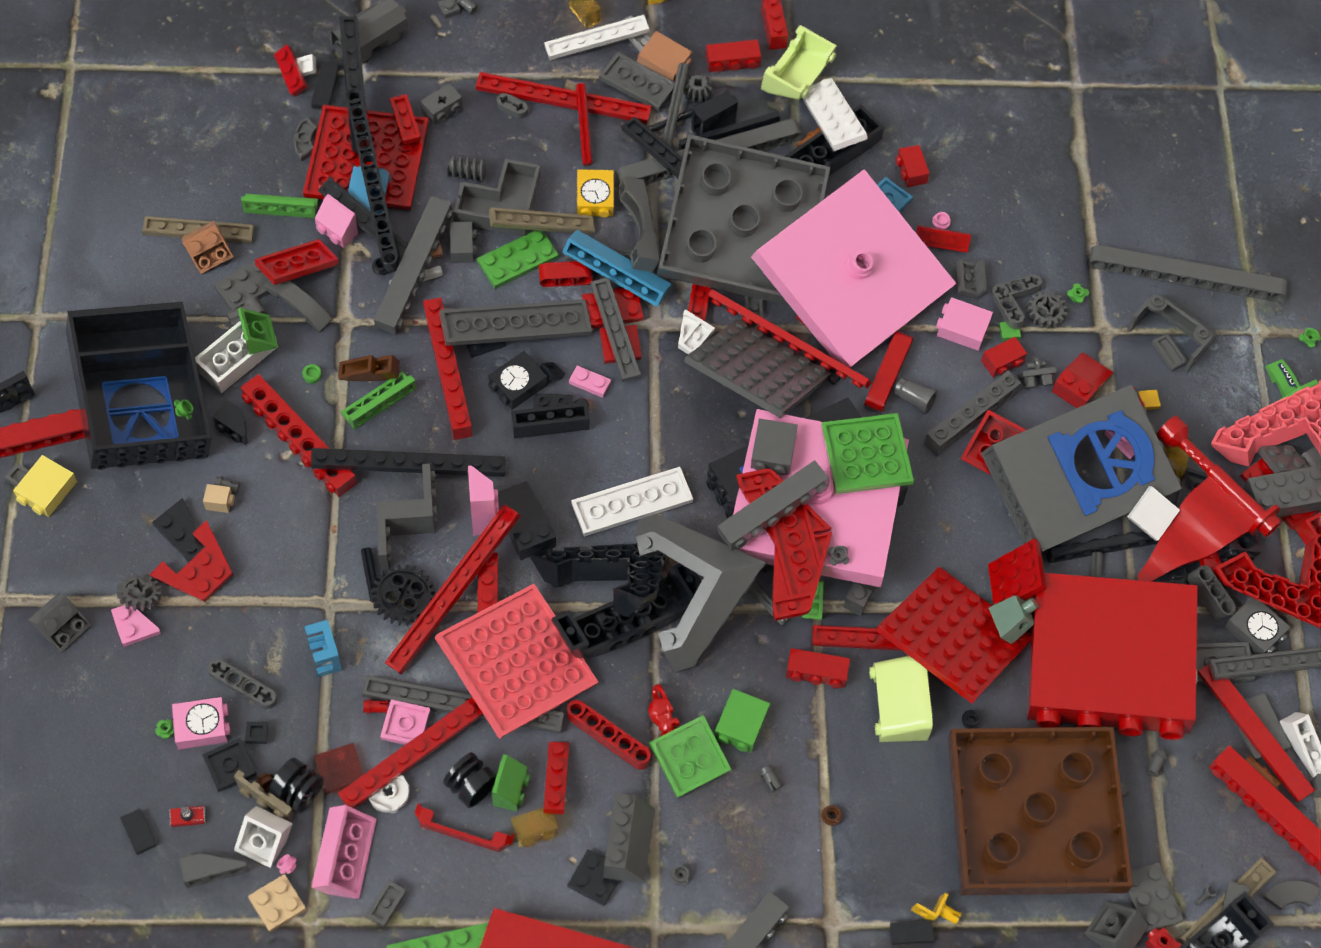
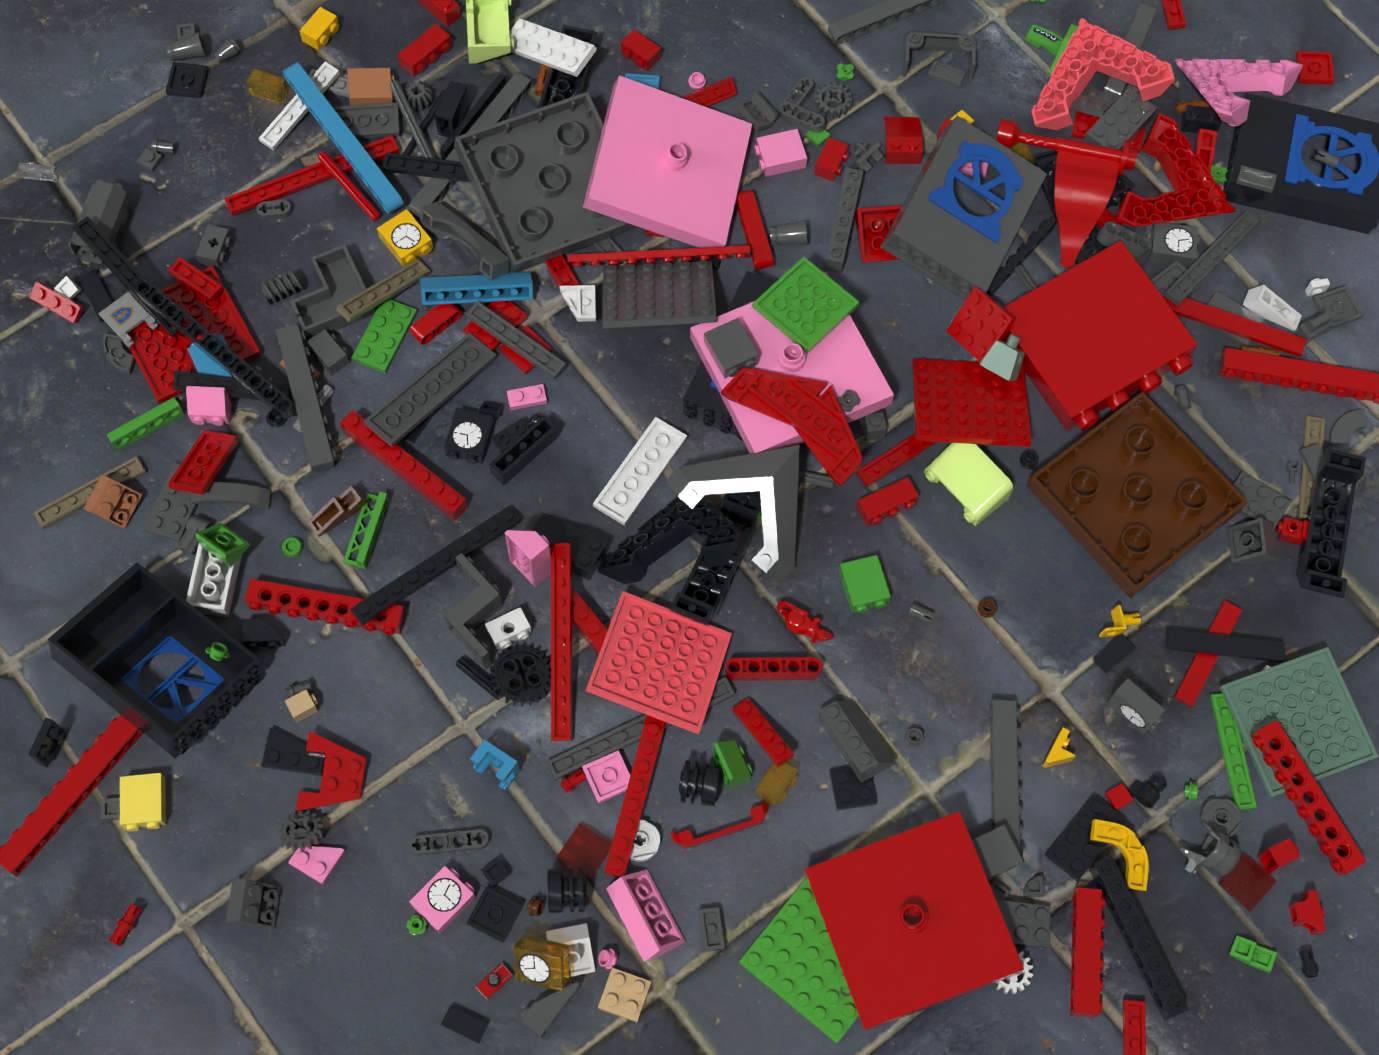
camera: 35 degrees left, 5 degrees up
dark tan wing [234,770,294,821] -> none
bright green plate [649,715,731,798] -> none
dark grey brick [717,460,829,551] -> none
white tile [1128,486,1180,541] -> none
none -> light grey flag [98,292,158,347]
none -> dark azure beam [282,62,404,214]
none -> white brick [485,607,532,650]
none -> clear yellow brick [513,935,571,992]

